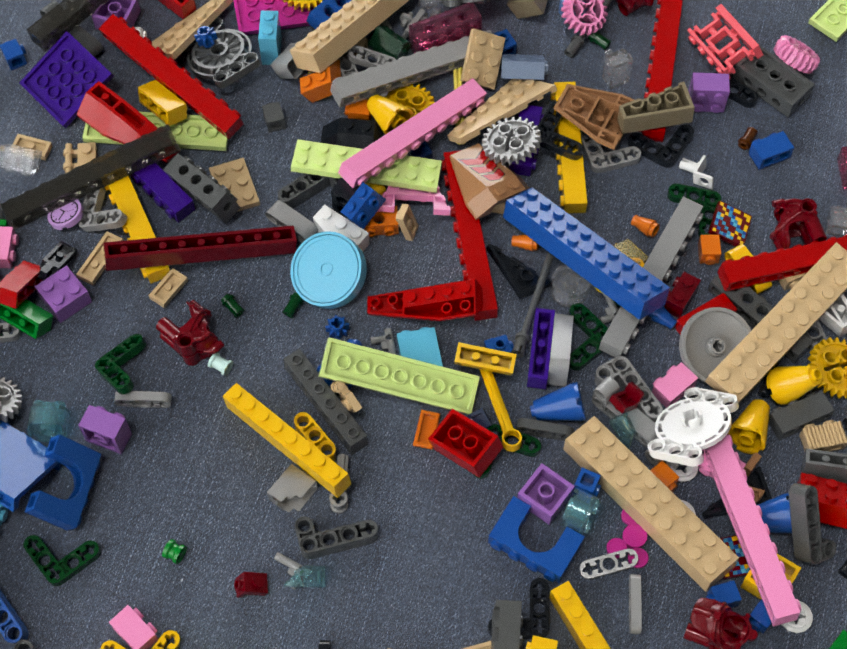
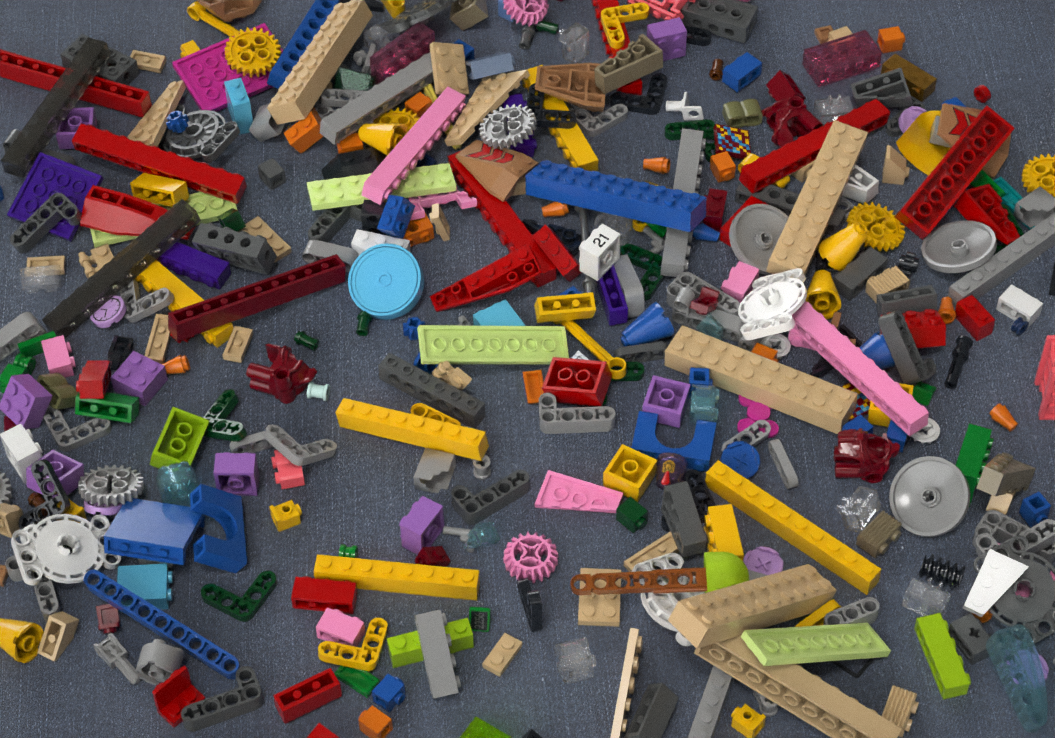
camera: 20 degrees left, 10 degrees down
none -> dark grey beam [10,193,82,253]
none -> lime slope [149,407,210,472]
none -> orange cone [162,355,190,374]
none -> dark green brick [217,208,246,231]
none -> light grey beam [264,425,337,466]
none -> yellow brick [269,500,302,532]
none -> coral brick [271,450,305,490]
none -> red brick [291,576,358,614]
none -> yellow brick [314,554,480,601]
none -> medium lavender brick [399,496,444,555]
none -> orange brick [405,92,432,118]
none -> bright pink gear [503,532,558,584]
none -> red brick [532,224,582,282]
none -> bright pink wing [535,470,623,513]
none -> light grey beam [539,393,616,434]
none -> white brick [579,224,620,281]
none -> yellow beam [601,2,649,49]
none -> yellow brick [603,444,657,502]
none -> dark green brick [616,497,648,534]
none -> clear purple hat [656,452,688,490]
none -> blue tile [720,441,760,479]
none -> olive brick [722,99,763,128]
none -> dark red brick [766,70,806,101]
none -> green slope [912,382,937,406]

